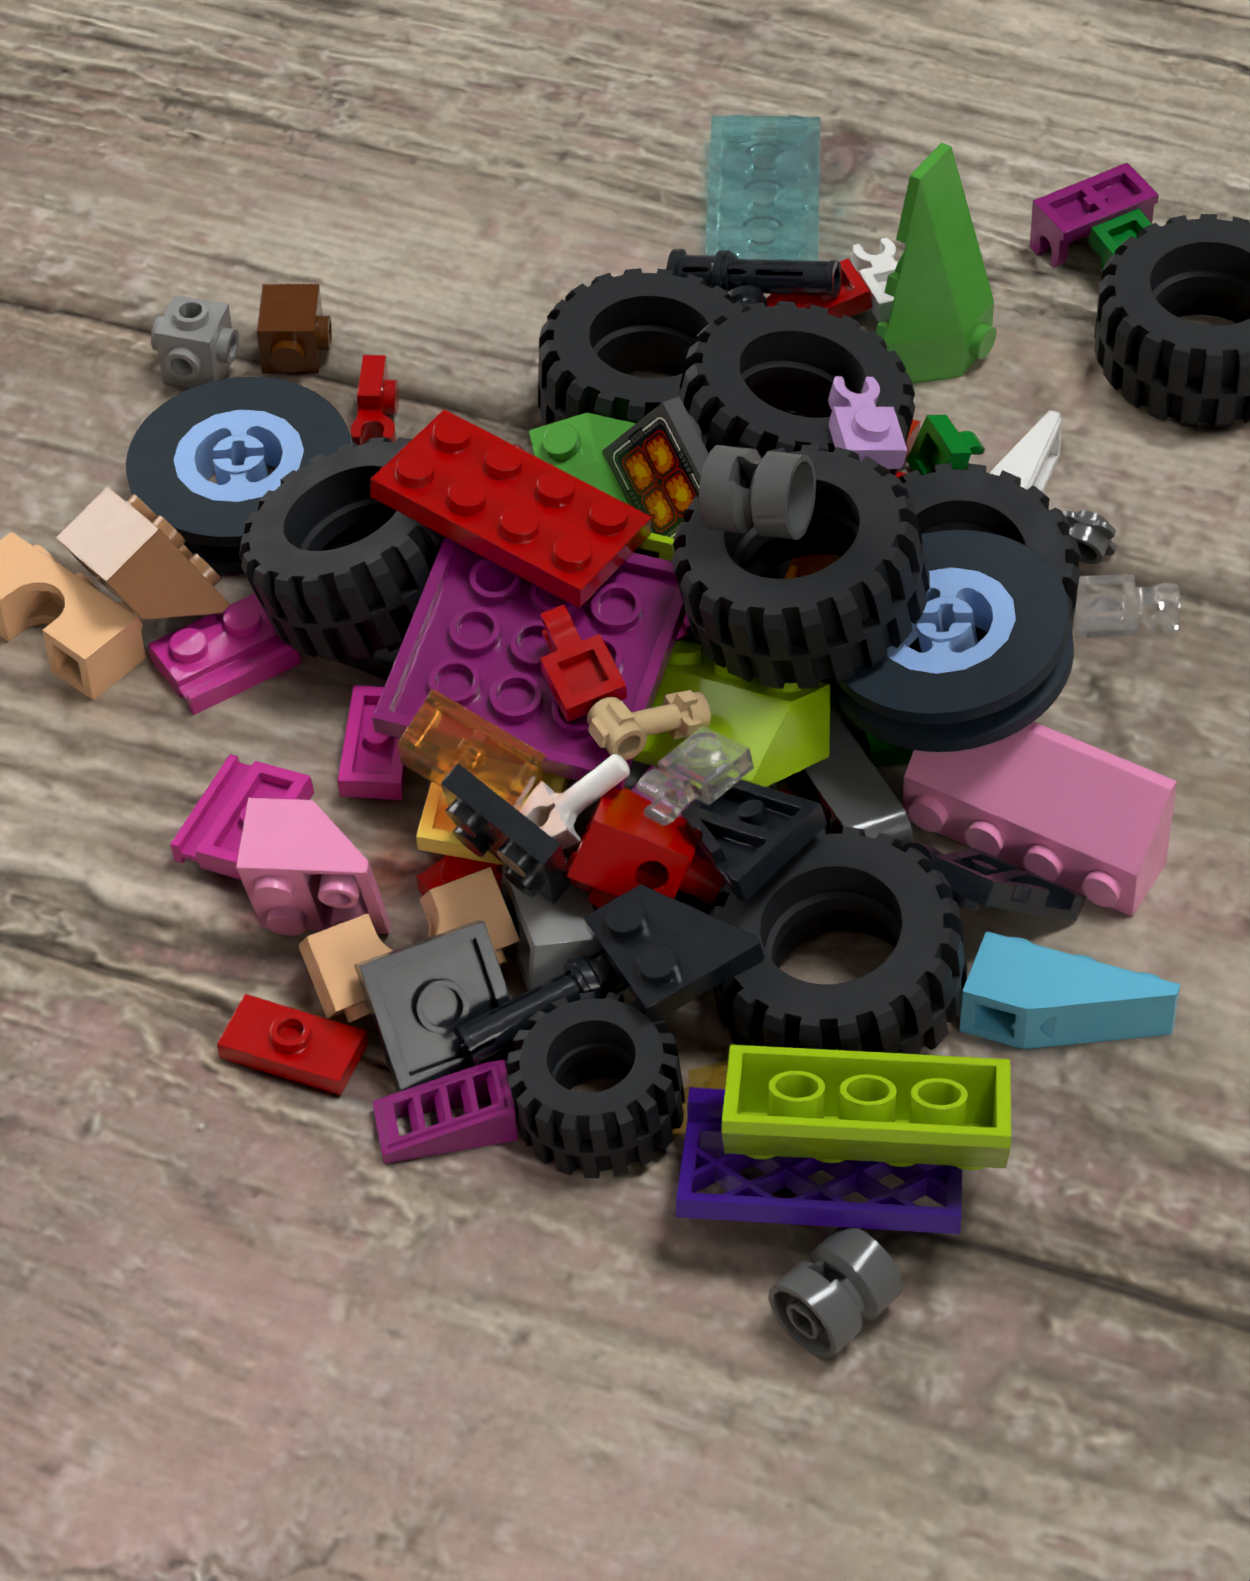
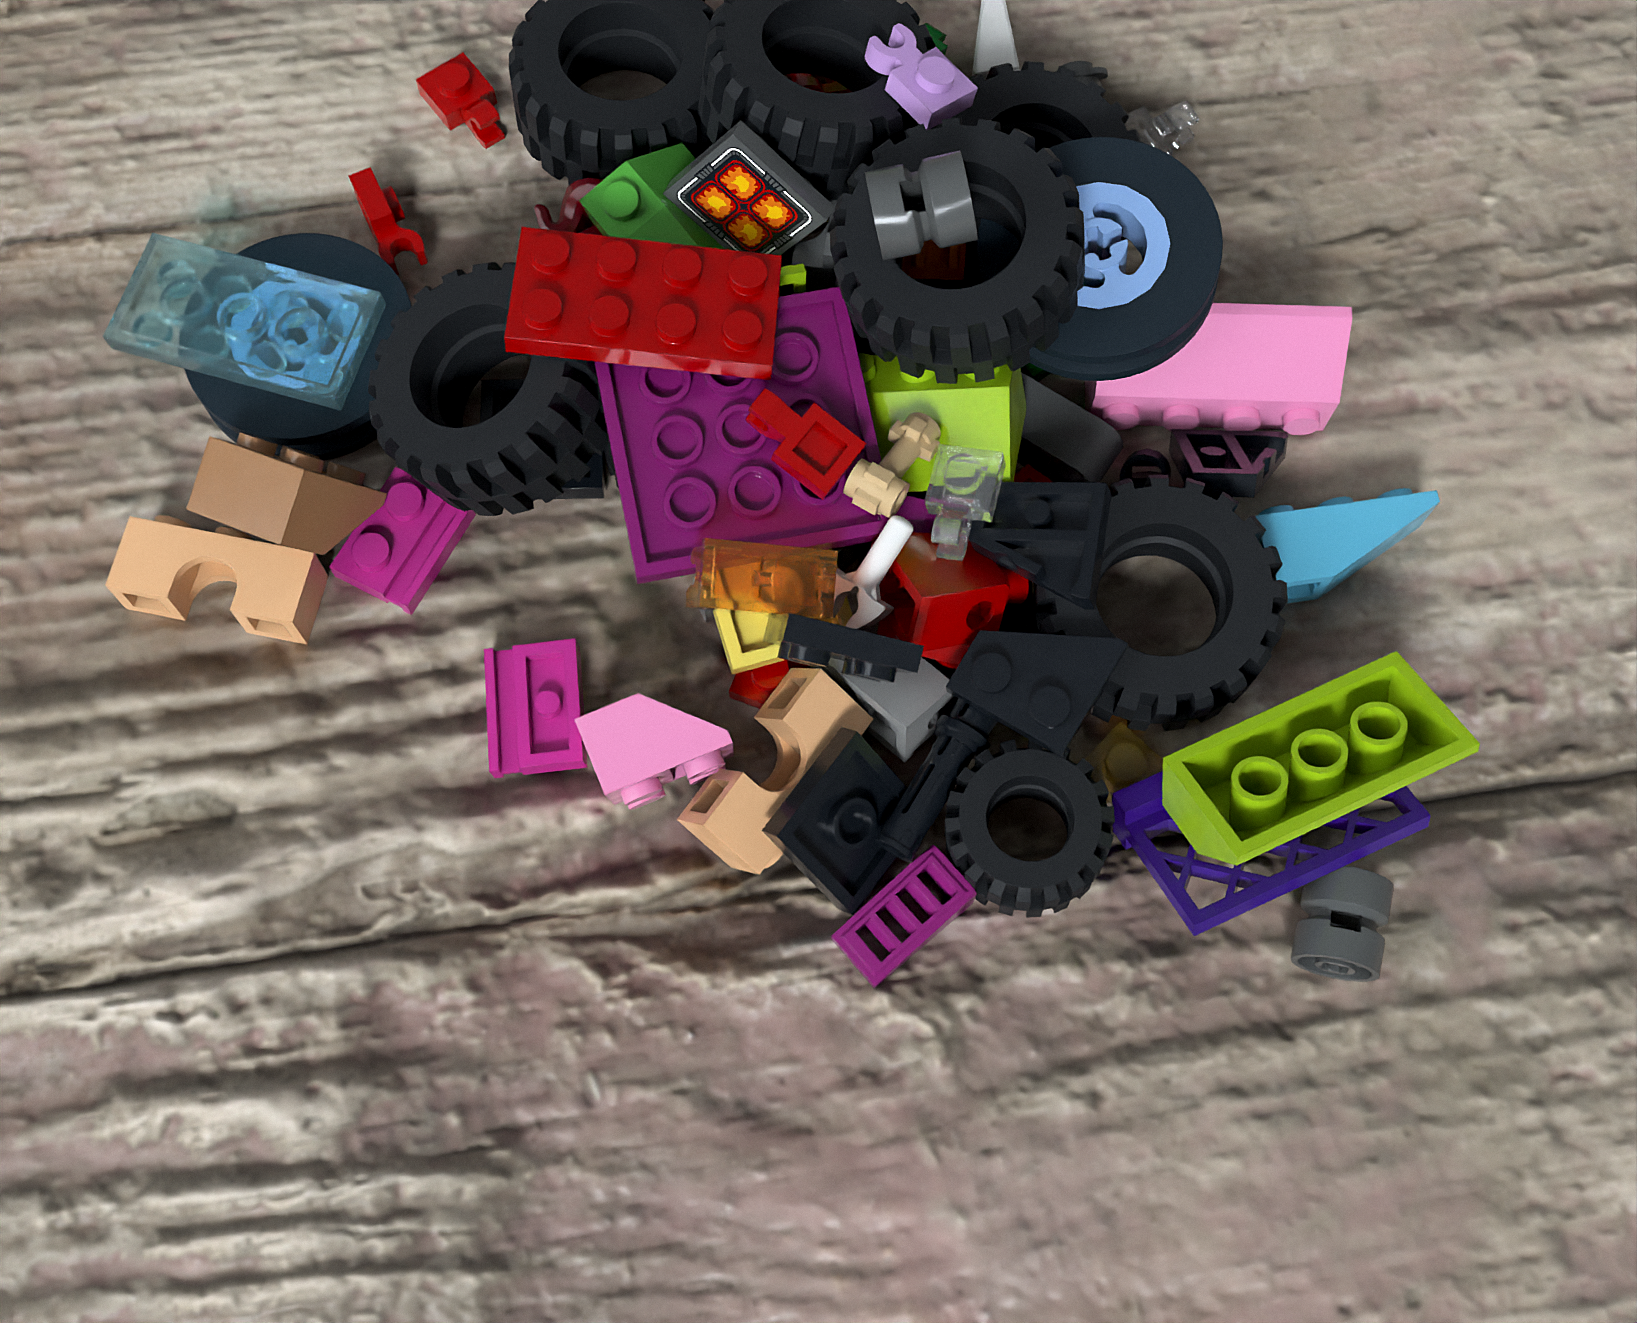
camera: 35 degrees left, 20 degrees up
light grey brick [151,295,239,389] -> none
red plate [217,994,368,1096] -> none
reddish brown brick [256,284,332,373] -> none
dark pink plate [338,685,411,800] -> none
none -> clear light blue plate [103,233,386,411]
none -> red plate [415,52,505,149]

